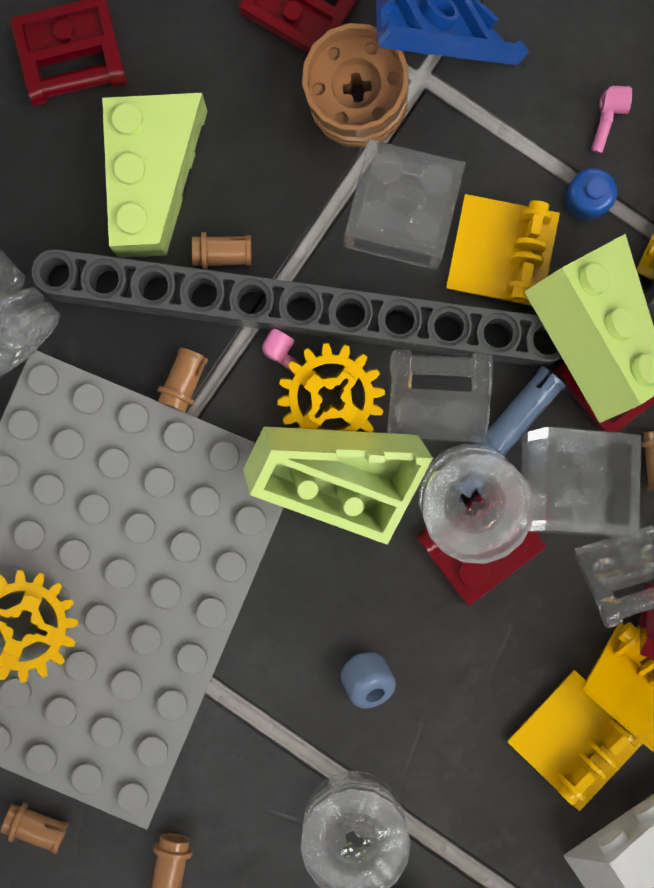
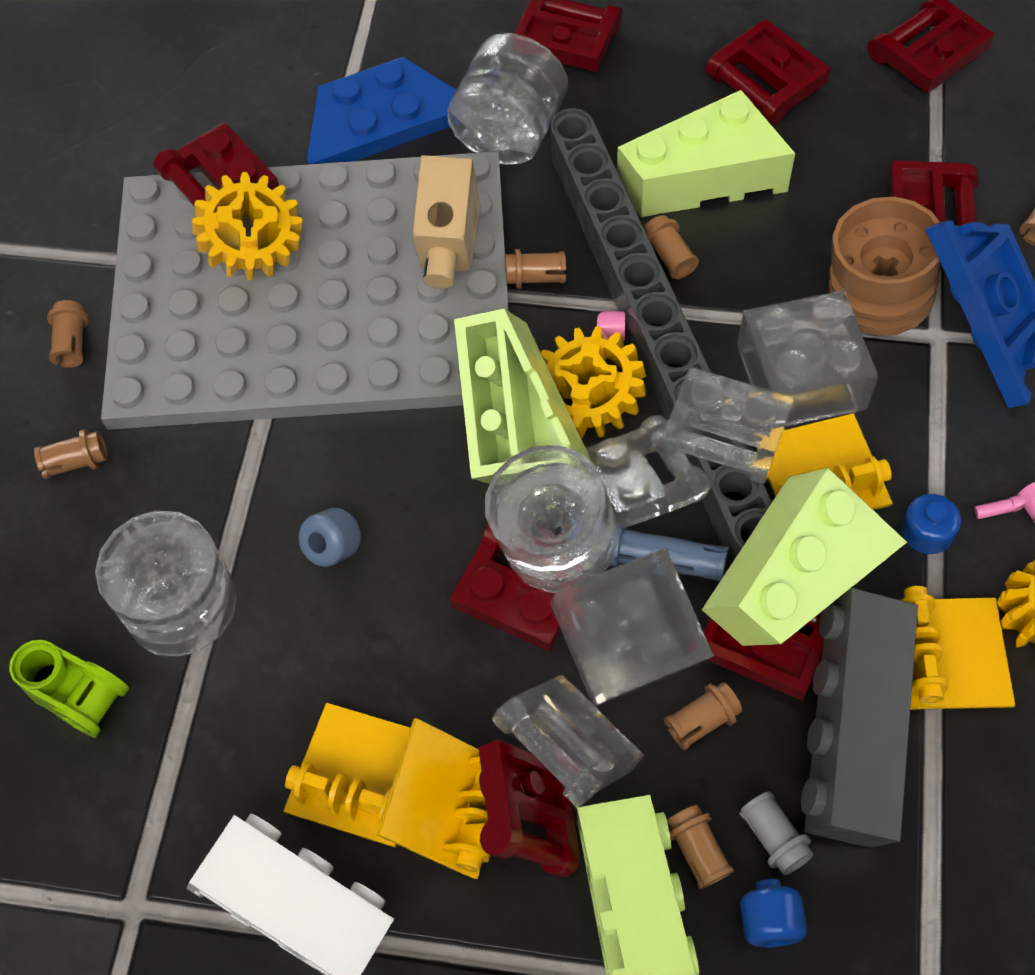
camera: 70 degrees right, 25 degrees down
none -> tan torso [413,155,481,289]
none -> clear plate [658,366,794,484]

